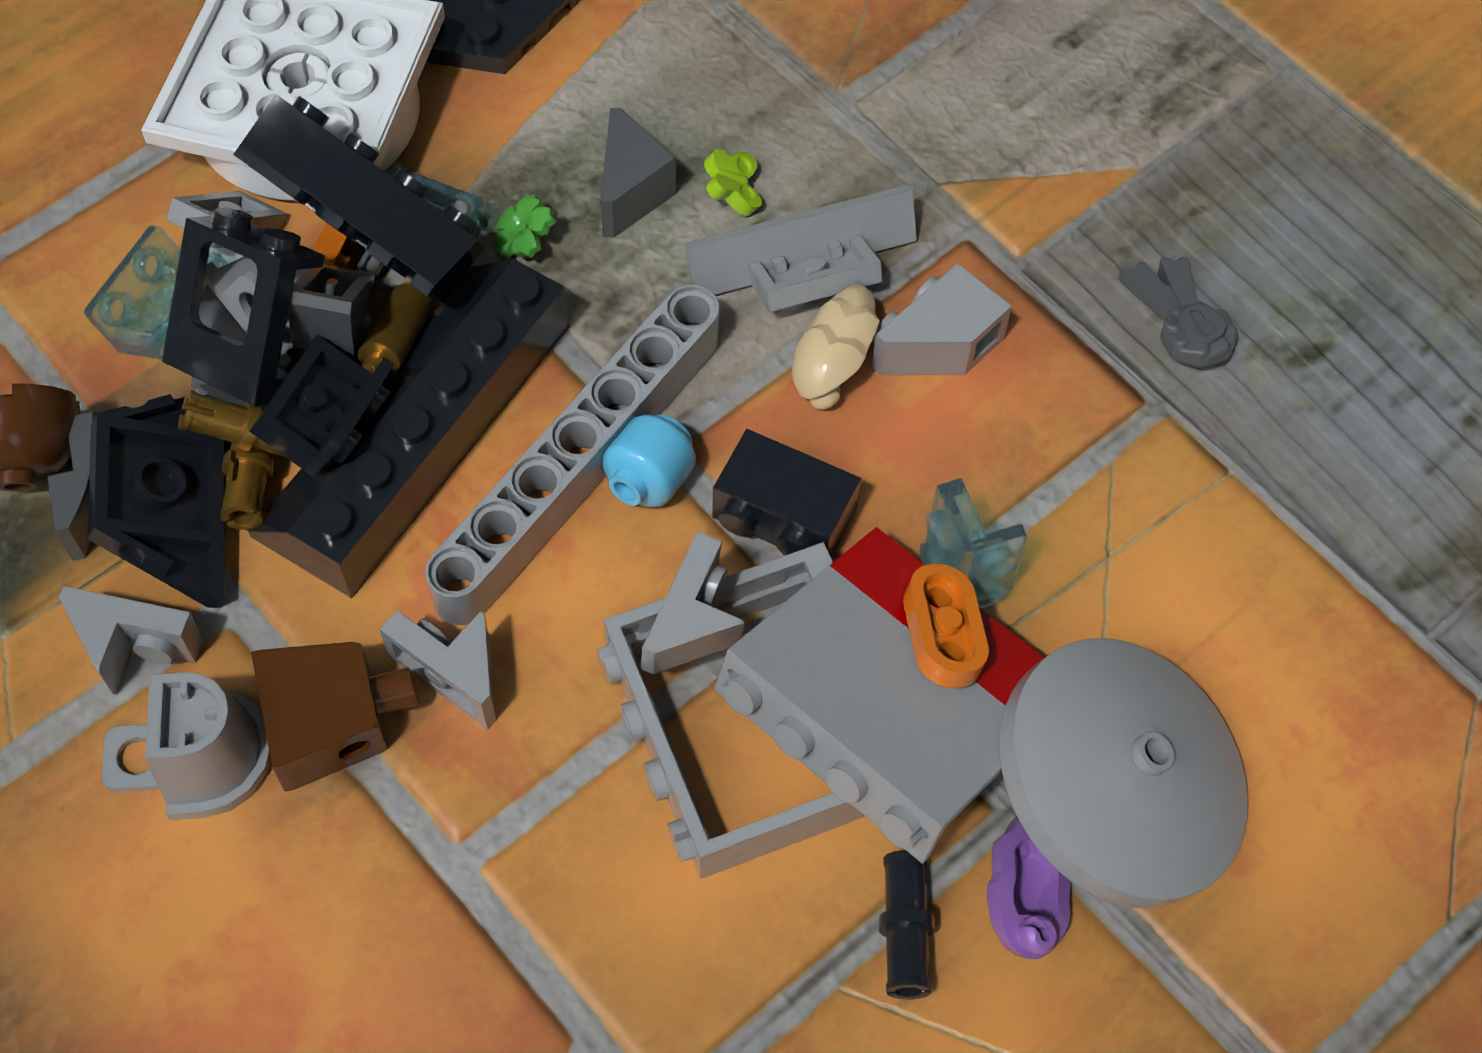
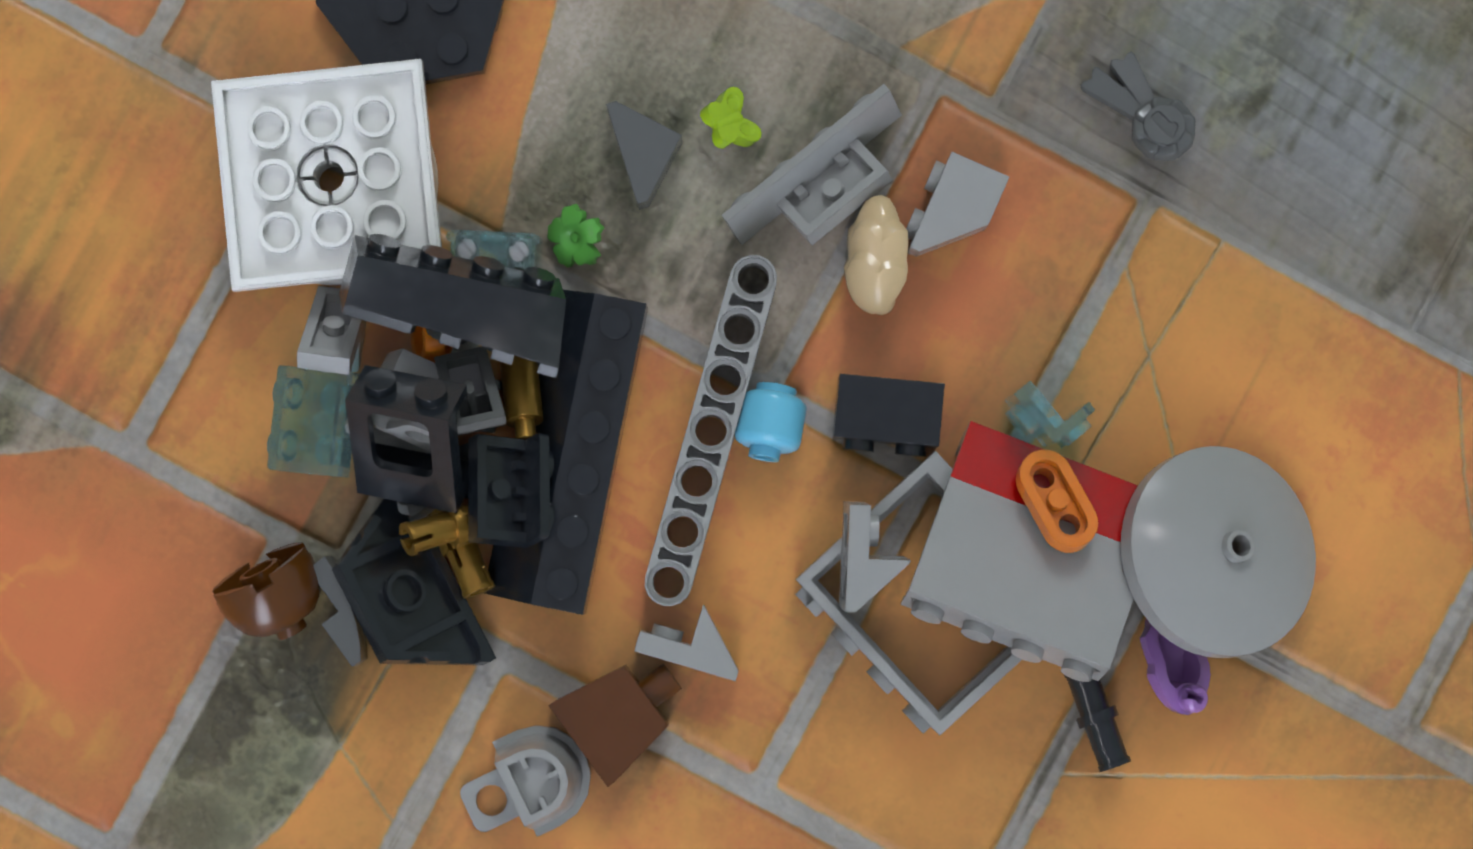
camera: 20 degrees left, 25 degrees up
light grey slope [58,586,204,694] -> none

